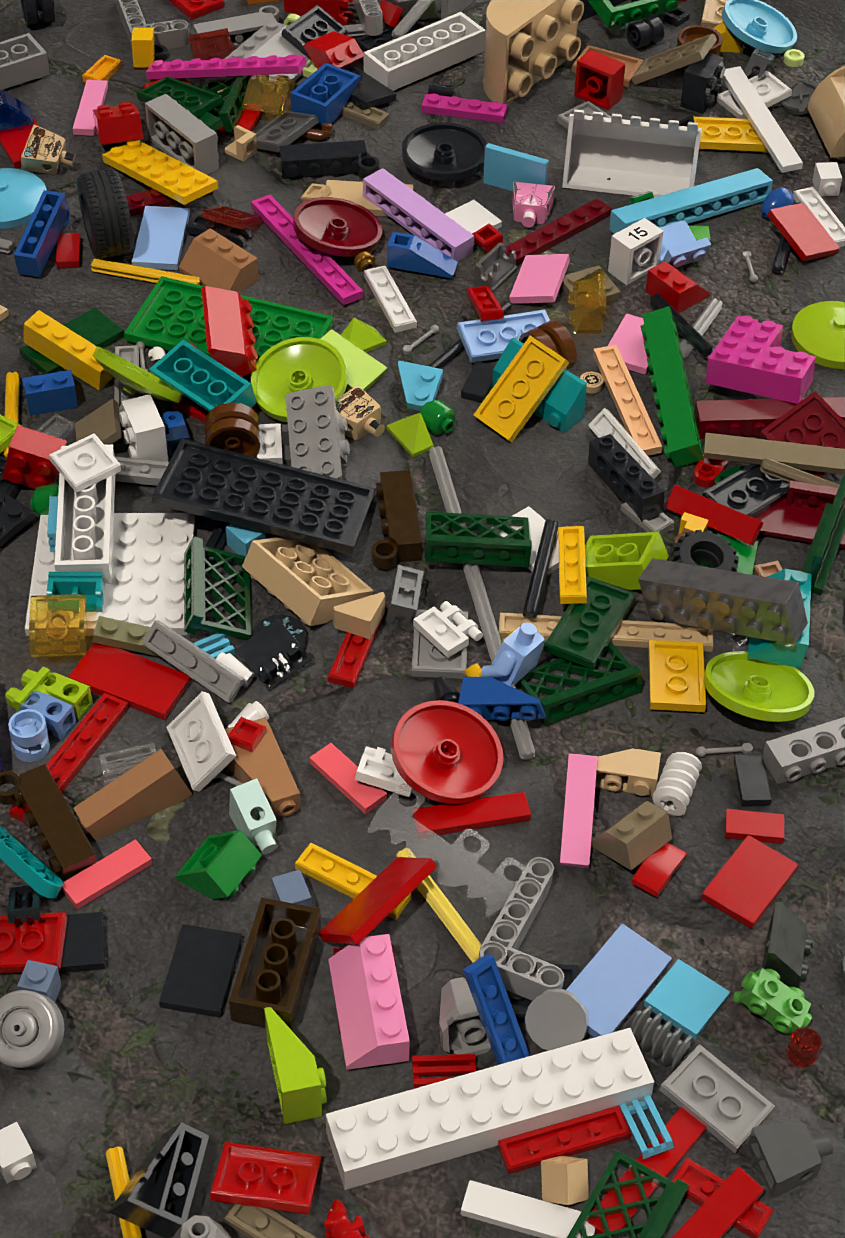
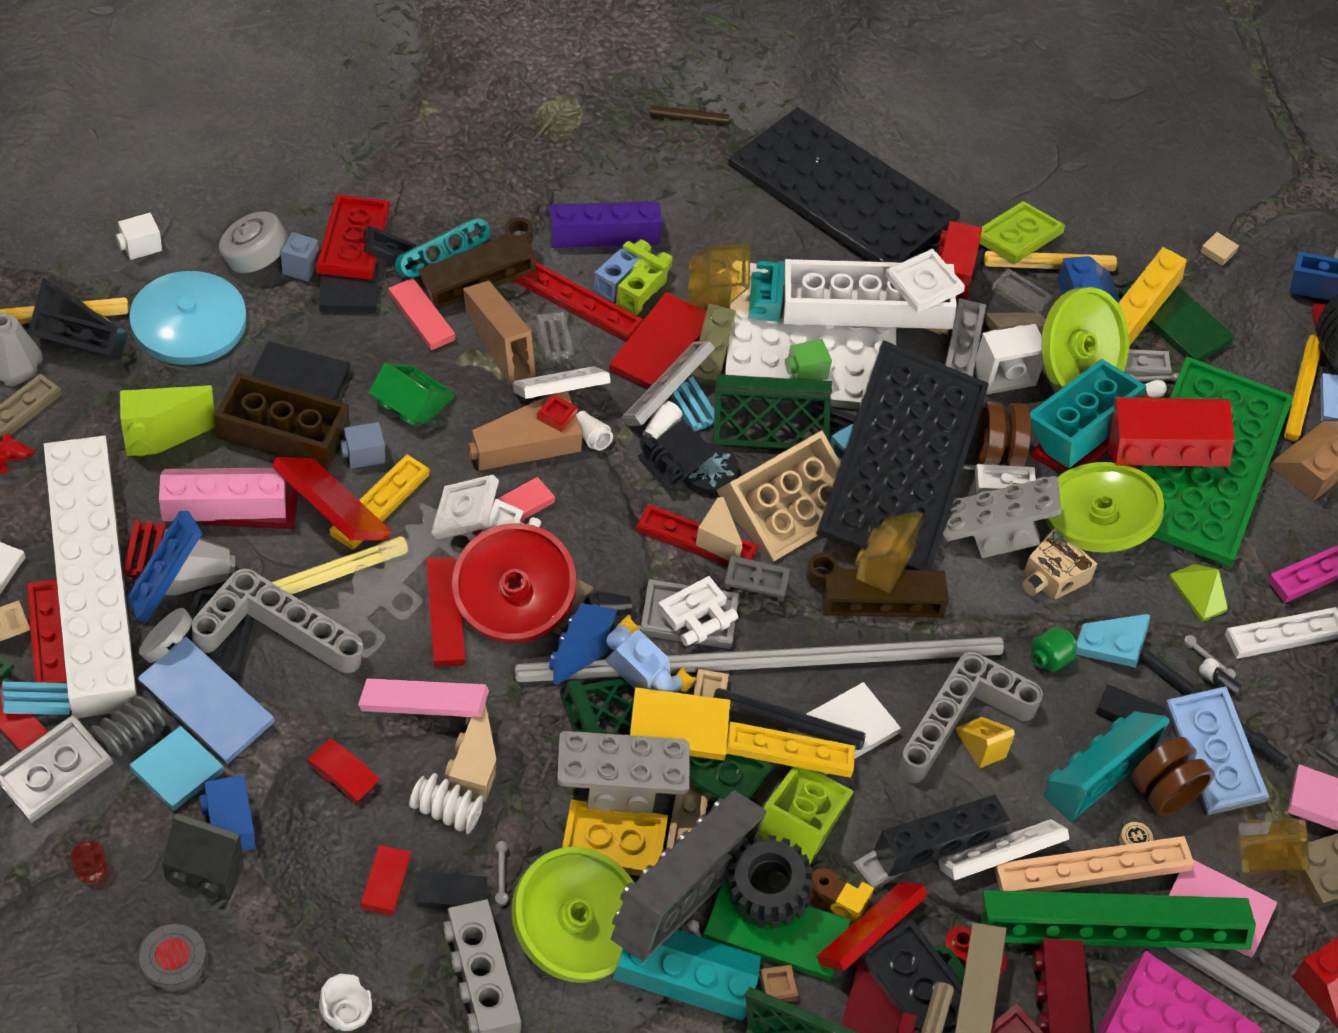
camera: 90 degrees right, 5 degrees up
light blue wheel [8,709,50,762] -> none
leg [162,411,190,458] -> none
red tile [210,1142,321,1215] -> none
light aqua torso [229,778,278,854] -> none
lime tile [320,329,387,391] -> none
lime slope [386,413,434,457] -> none
dark green fence [425,511,532,567] -> none
red tile [466,285,504,321] -> none
yellow plate [474,335,569,442] -> none
dark tan slope [591,801,672,870] -> none
black axle [650,293,713,357] -> none
red tile [701,835,799,929] -> none
bright green brick [734,968,812,1035] -> none
none -> medium azure dish [129,271,247,365]
none -> blue brick [200,775,256,851]
none -> white tile [431,475,499,540]
none -> light grey bracket [557,731,689,813]
none -> yellow tile [630,687,730,760]
none -> bright green brick [785,339,832,380]
none -> clear yellow slope [855,511,923,593]
none -> light grey beam [898,652,1043,783]
none -> yellow slope [956,717,1015,769]
none -> arm [1199,658,1242,697]

